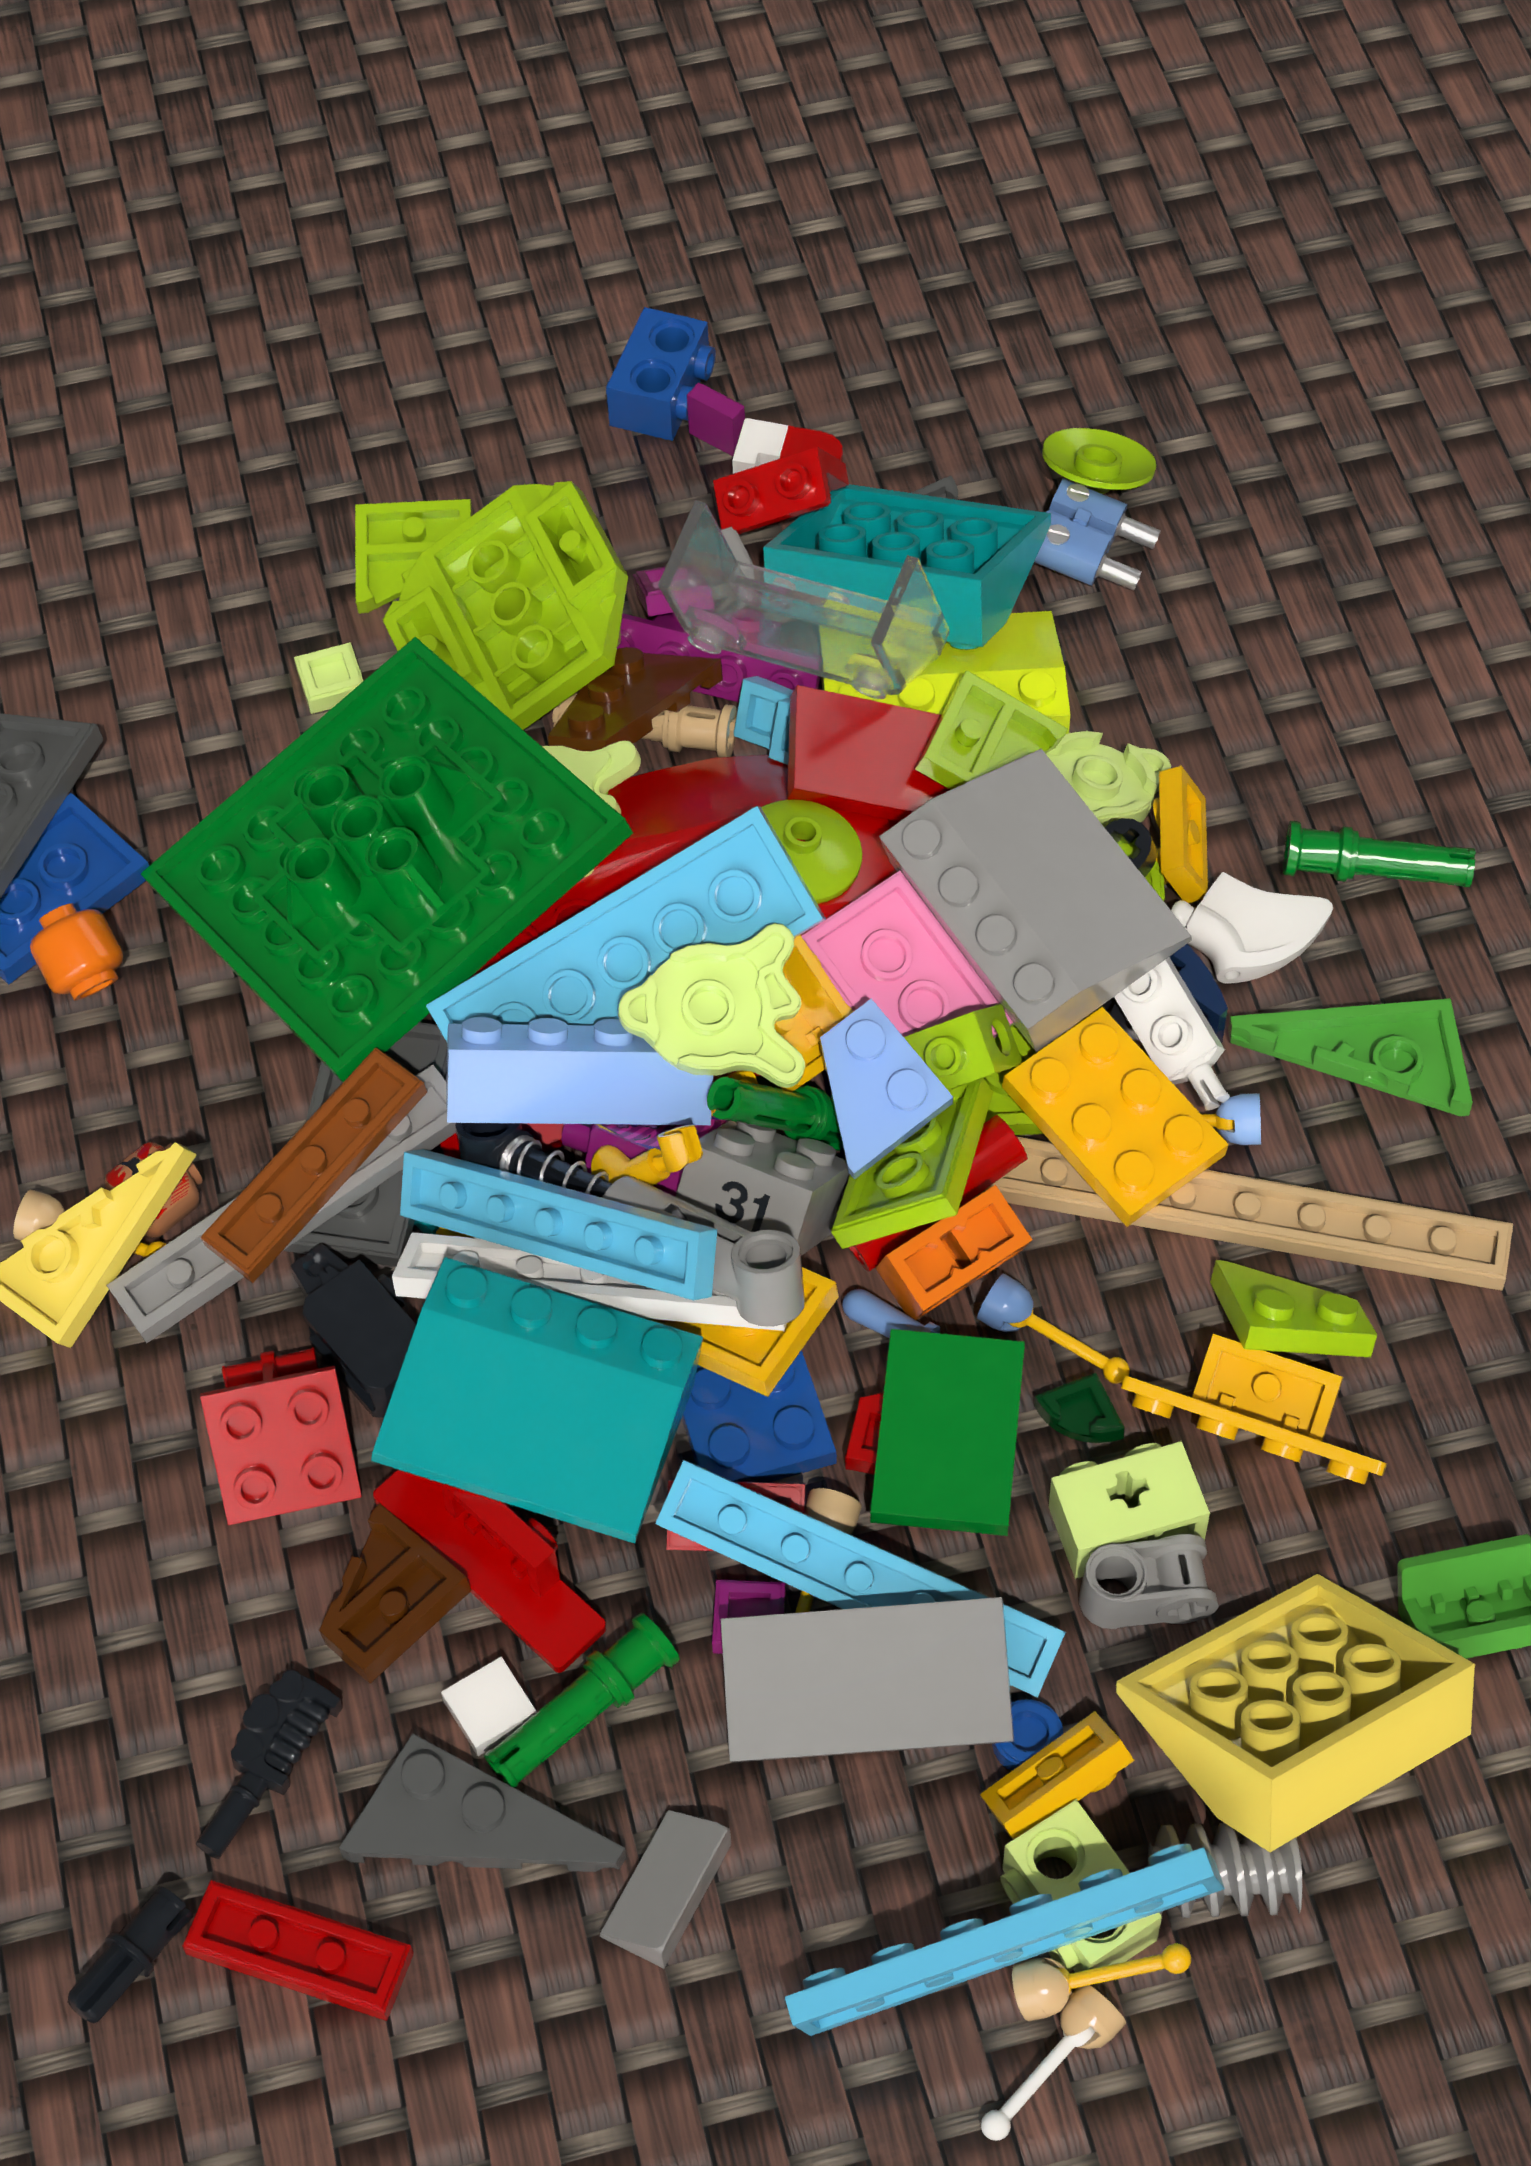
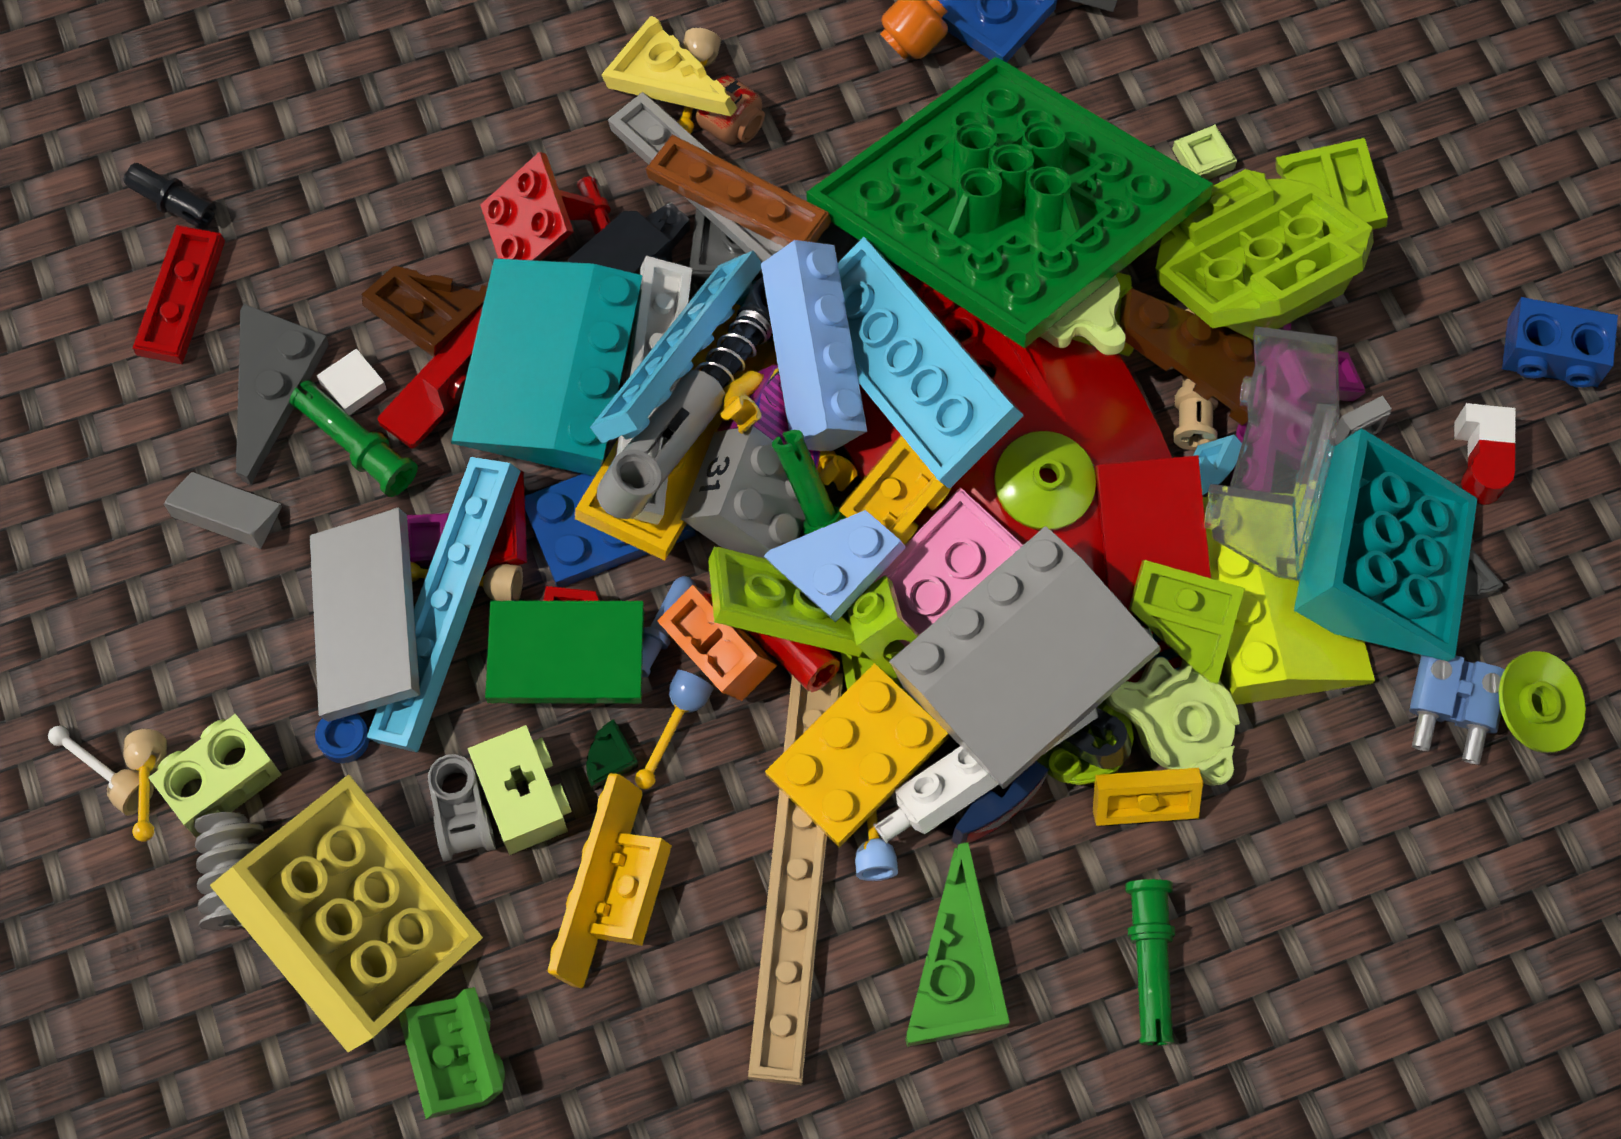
camera: 80 degrees right, 10 degrees up
black piece [196,1670,342,1859] -> none
yellowish green tile [618,923,805,1088] -> none
magenta tile [687,382,745,456] -> none
red bracket [713,447,849,534] -> none
medium azure plate [784,1844,1225,2036] -> none
yellow plate [980,1711,1134,1840] -> none
white arm [1171,872,1333,983] -> none
lime wing [1210,1260,1377,1358] -> none

